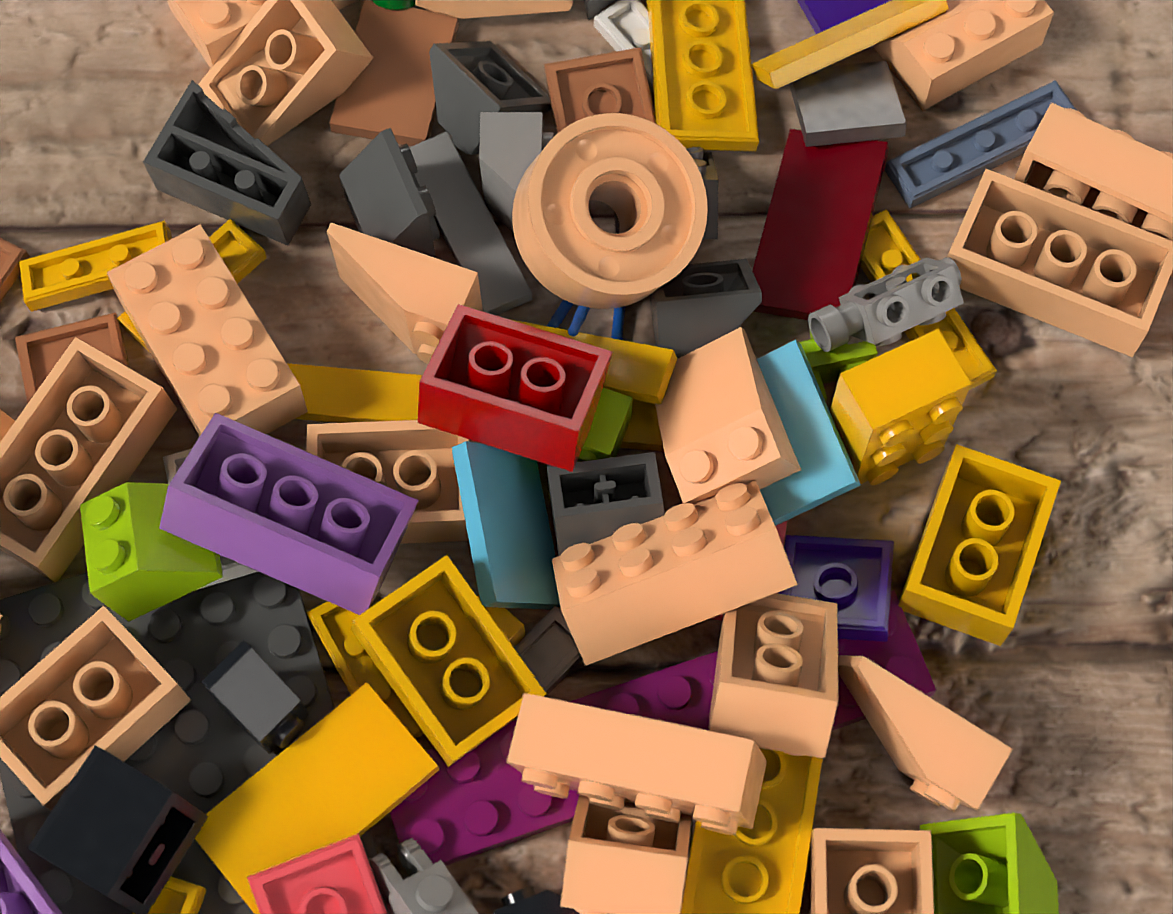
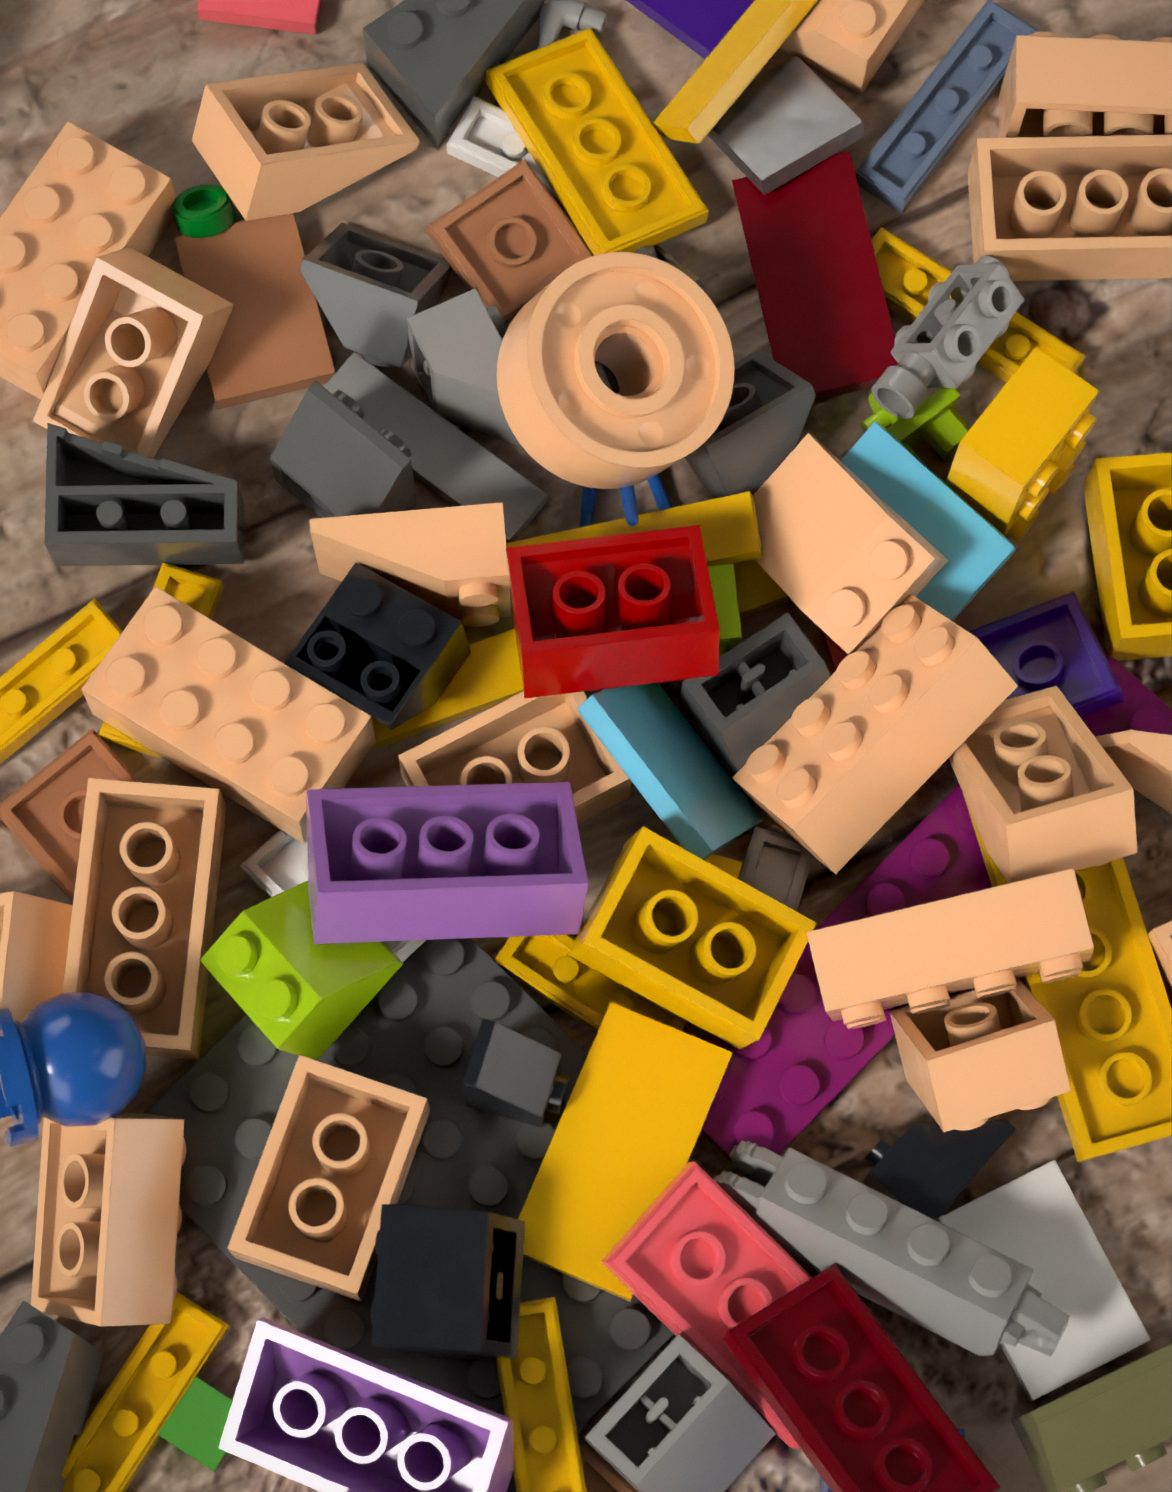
camera: 30 degrees left, 5 degrees up
none -> black slope [284,562,471,730]

